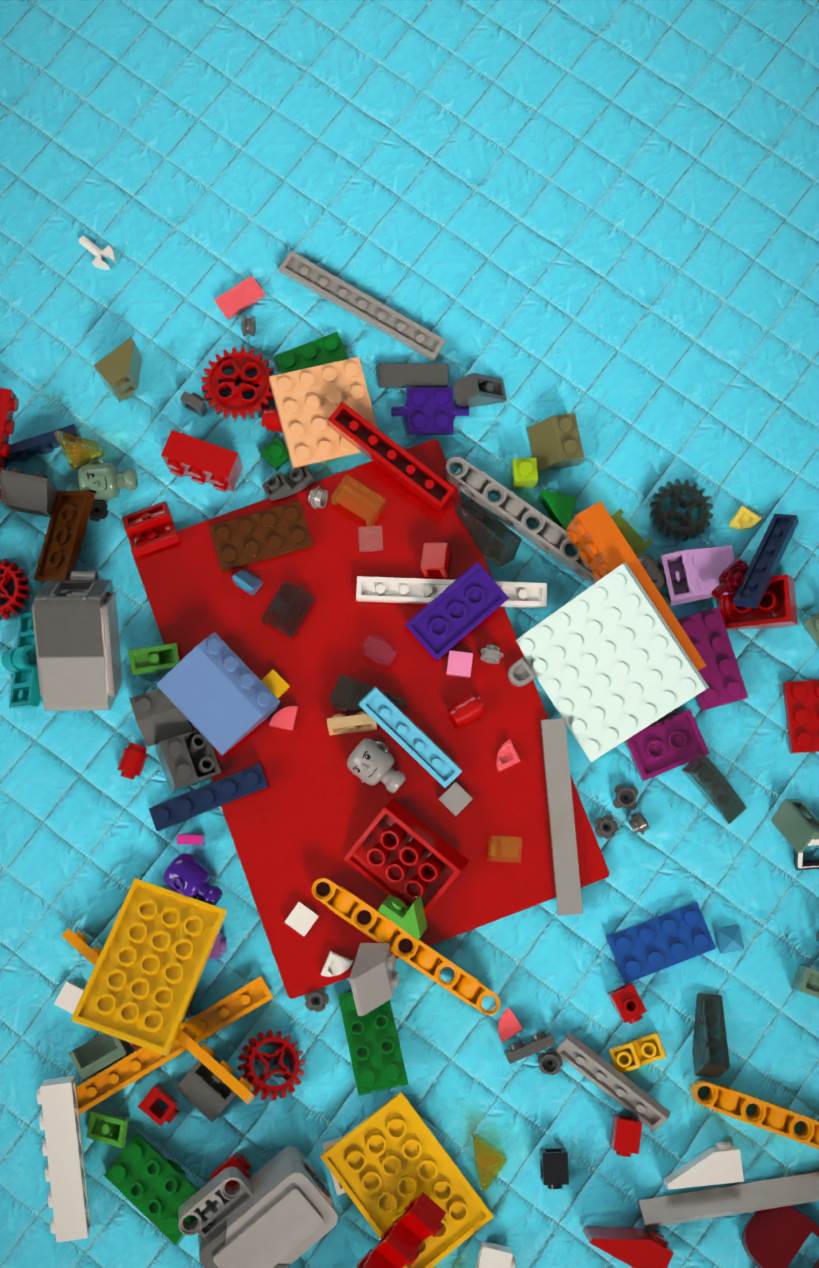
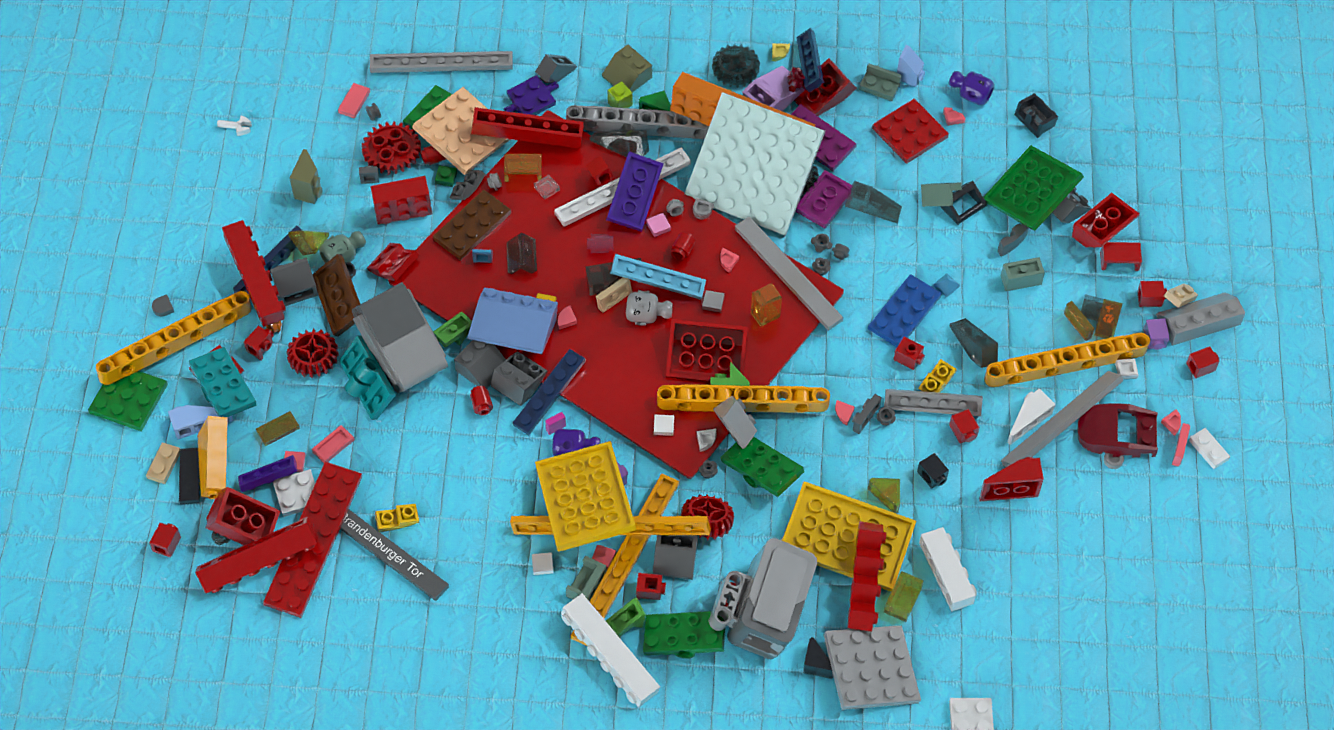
camera: 30 degrees left, 20 degrees down
dark grey tile [379,363,448,388] -> none

